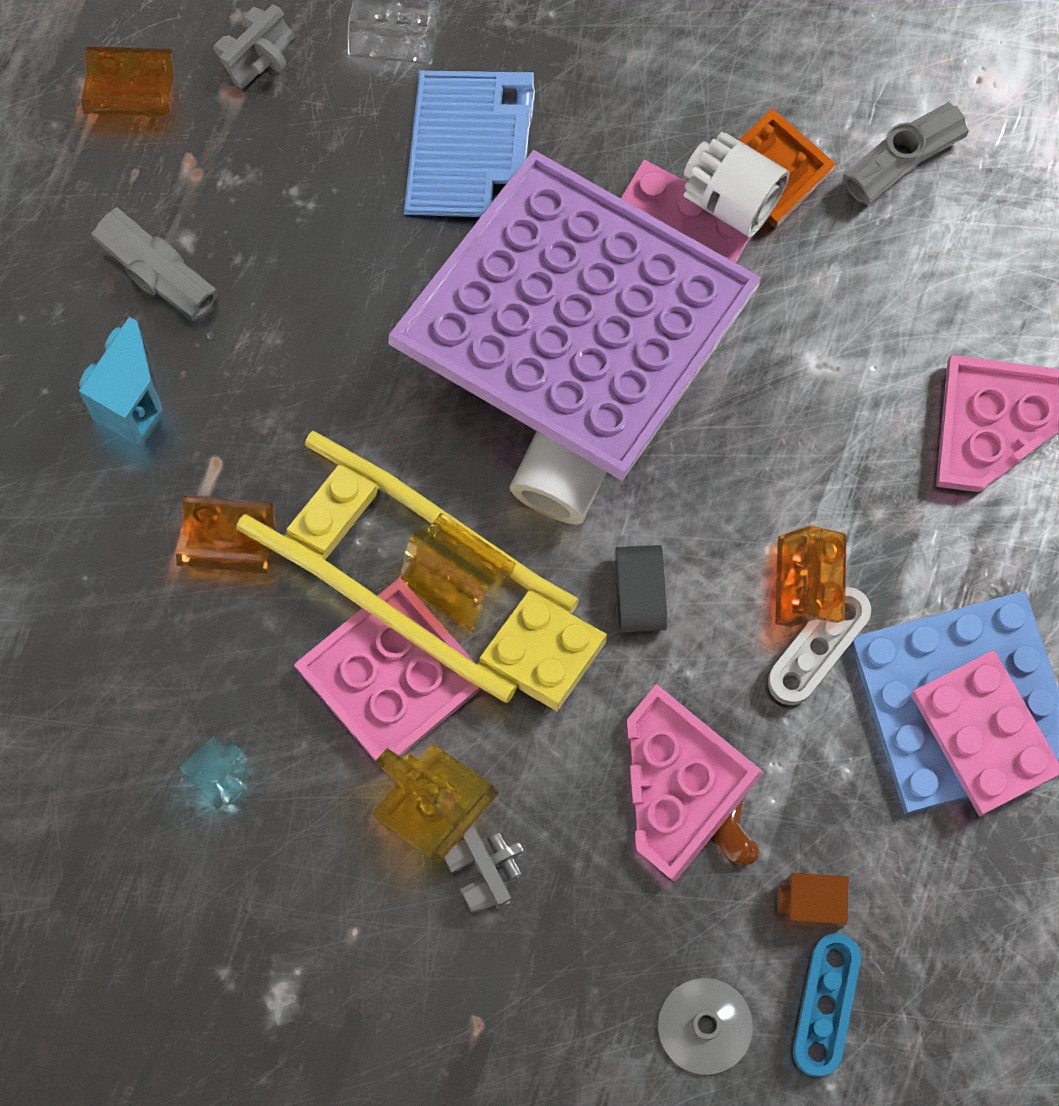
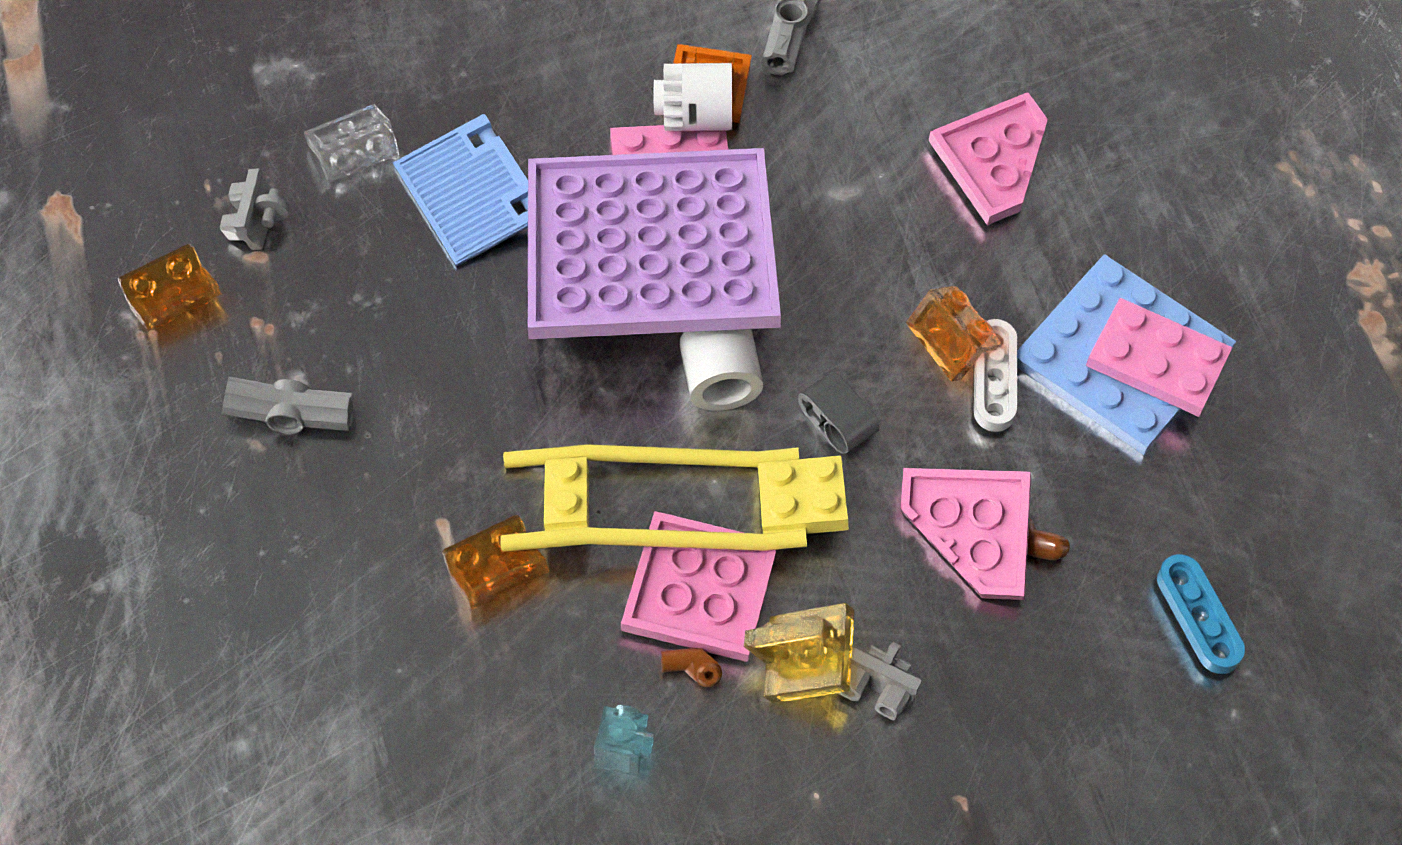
camera: 35 degrees left, 15 degrees down
medium azure slope [79,317,162,446] -> none
clear yellow bracket [400,512,516,632] -> none
light grey dish [658,978,753,1075] -> none
dark orange brick [777,873,849,929] -> none
none -> dark orange arm [661,648,722,687]

